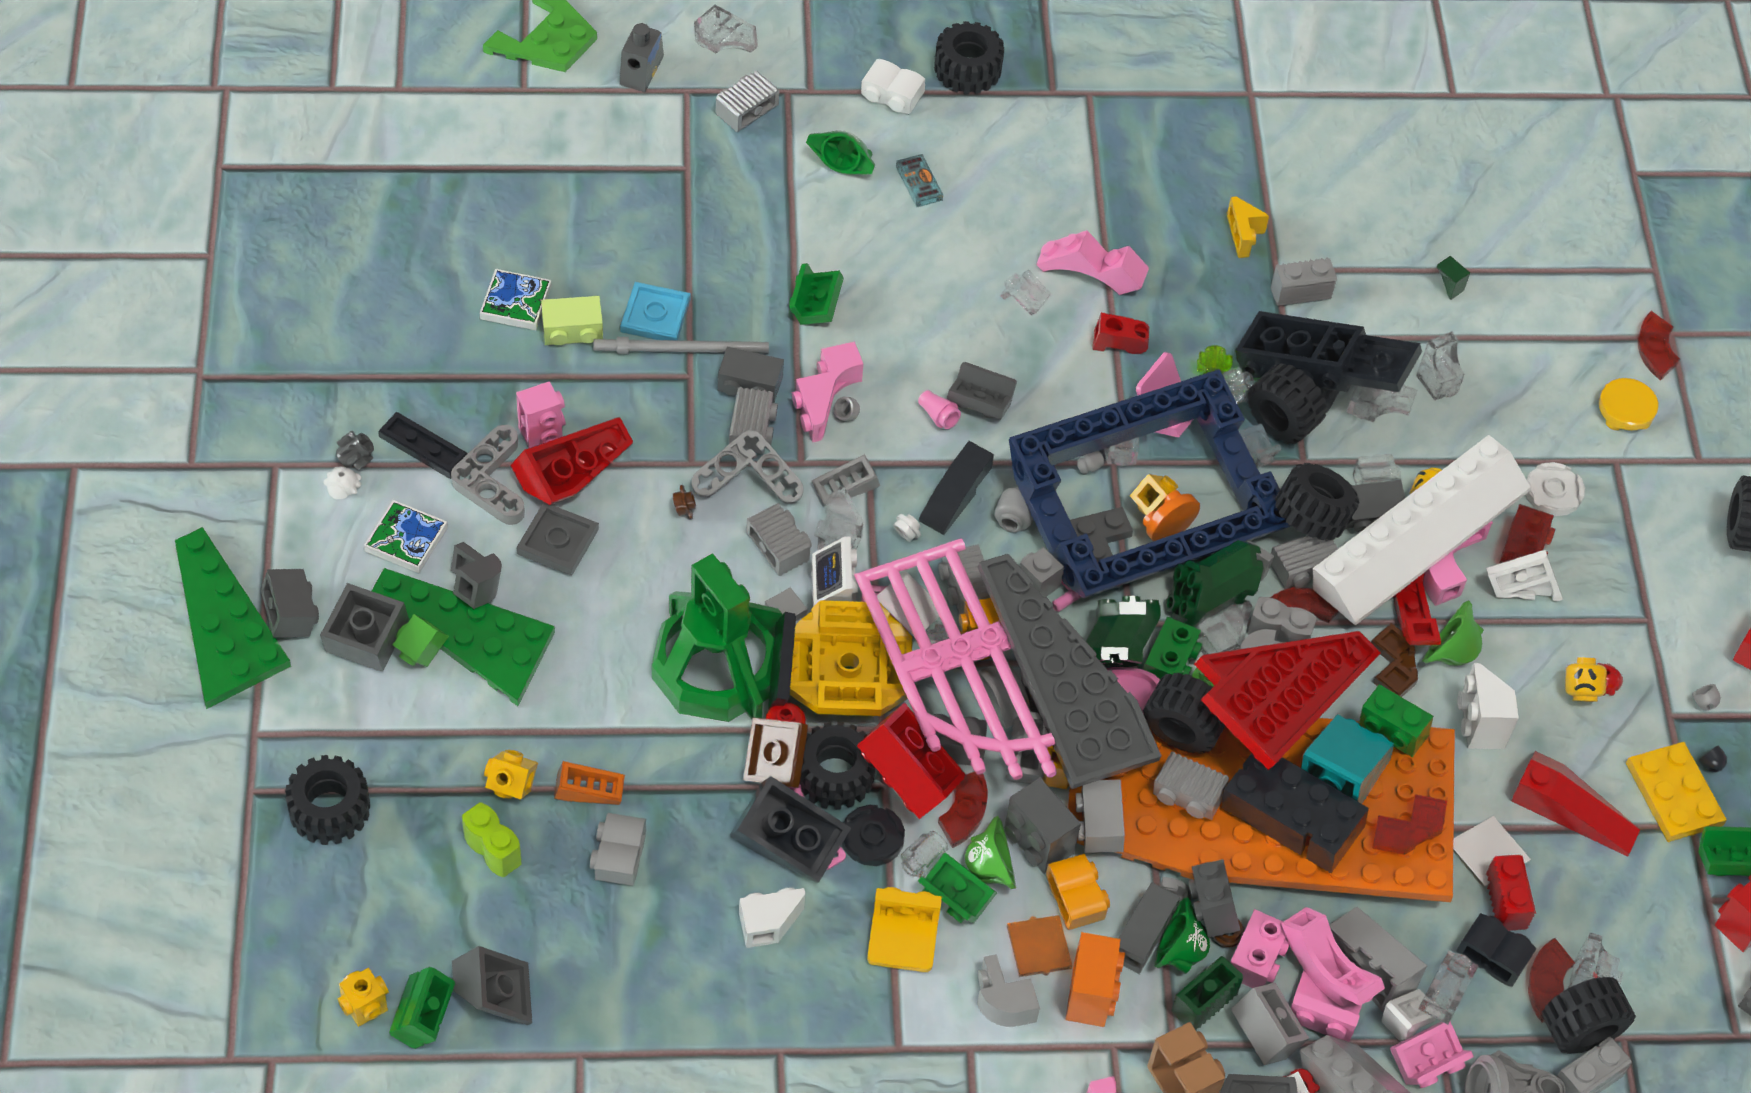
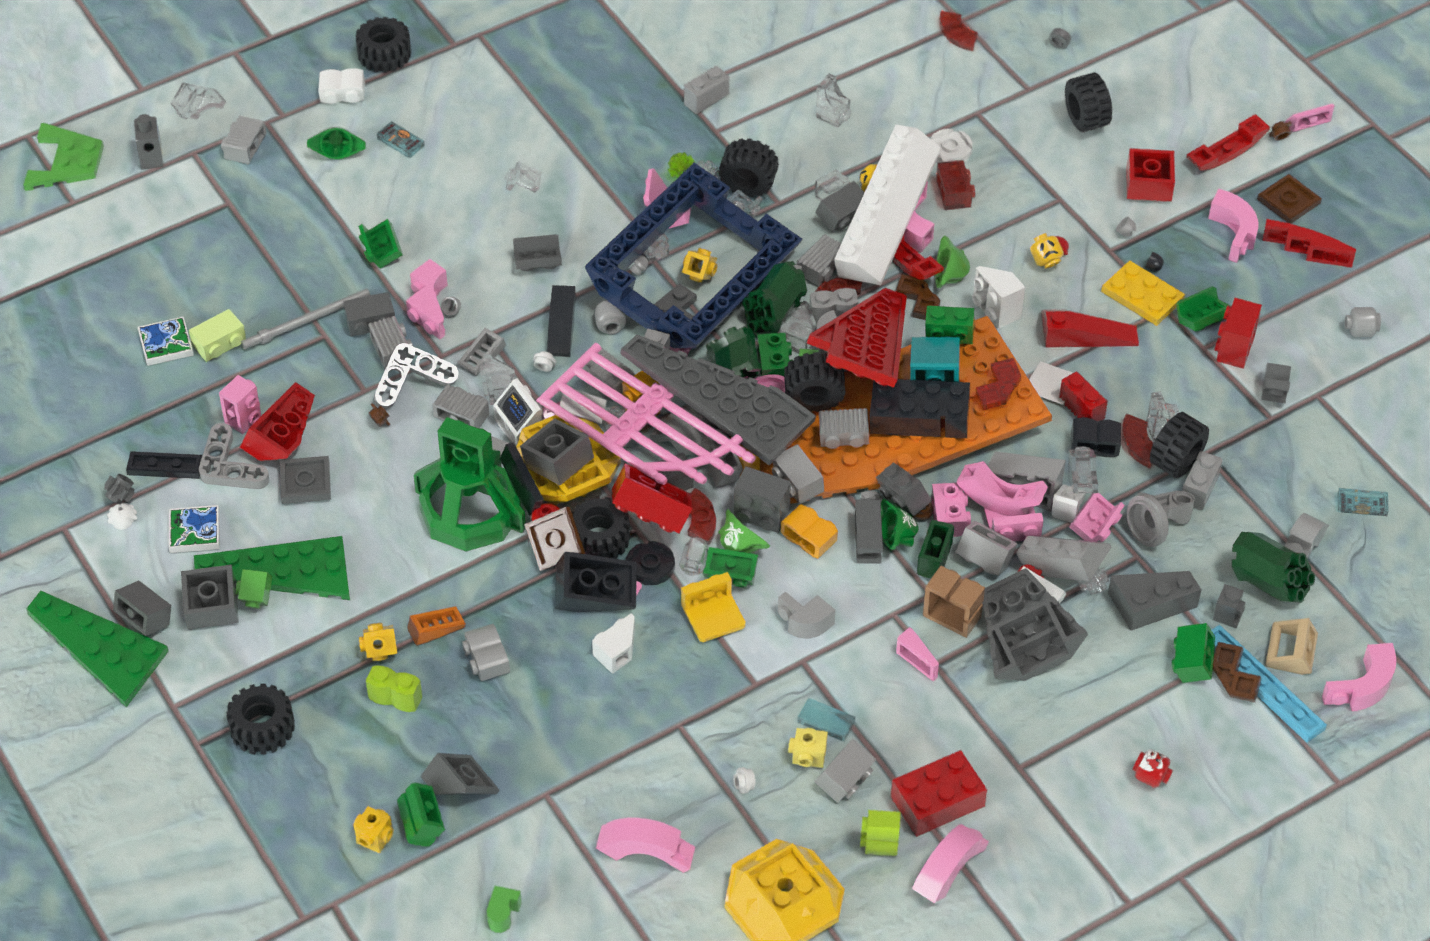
camera: 25 degrees left, 5 degrees down
dark grey brick [450,542,502,609] -> none
medium azure tile [620,282,691,340] -> none
bright pink cone [918,390,961,429] -> none
clear orange piece [1007,915,1073,977] -> none
bright pink arch [1036,230,1149,295] -> none
orange brick [1065,932,1125,1027] -> none
red leg [1093,312,1150,354] -> none
orange tile [1142,490,1200,541] -> none
yellow slope [1227,196,1269,258] -> none
black wedge [1235,311,1422,413] -> none
black tyre [1275,463,1360,540] -> none
clear arch [1347,385,1418,422] -> none
dark green slope [1437,256,1470,300] -> none
white wing [1487,550,1563,601] -> none
yellow tile [1599,378,1658,430] -> none
none -> dark grey brick [520,418,594,485]

